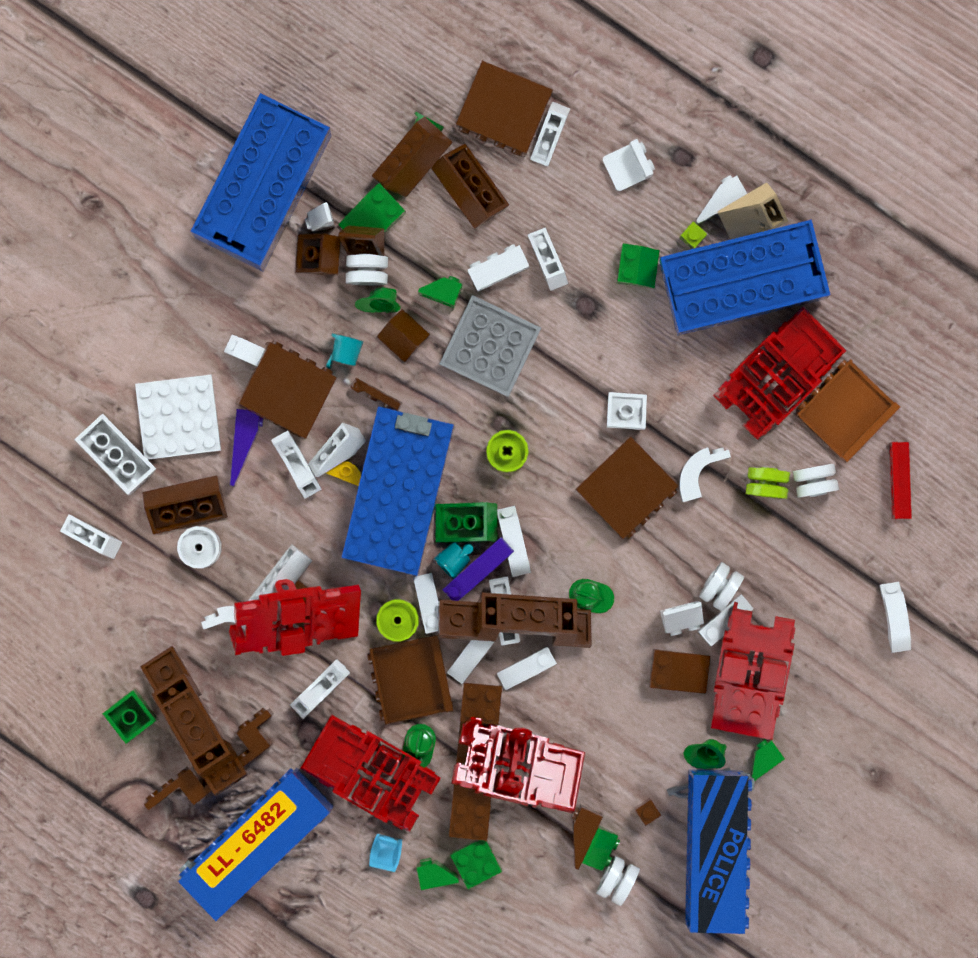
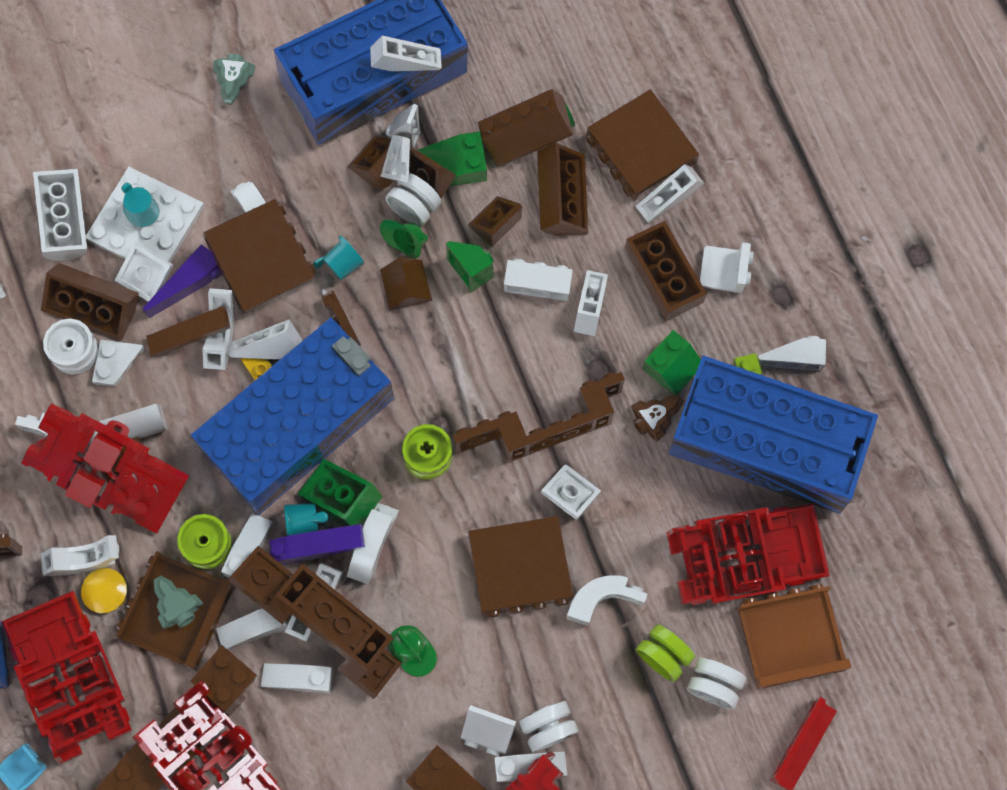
camera: 30 degrees right, 15 degrees down
green piece [402,724,436,768] -> none
light grey plate [439,295,541,397] -> none
tan slope [717,183,788,240] -> none
none -> yellow dish [81,568,127,613]
none -> white wing [92,340,144,387]
none -> white plate [114,242,173,302]
none -> teal hat [121,182,160,227]
none -> reddish brown tile [146,306,231,358]
none -> sand green rock [154,575,203,629]
none -> sand green rock [213,54,256,105]
none -> white slope [370,36,442,71]
none -> white wing [380,135,410,183]
none -> reddish brown bracket [453,372,625,463]
none -> reddish brown slope [468,196,522,247]
none -> reddish brown brick [624,221,707,321]
none -> reddish brown rock [631,395,683,442]

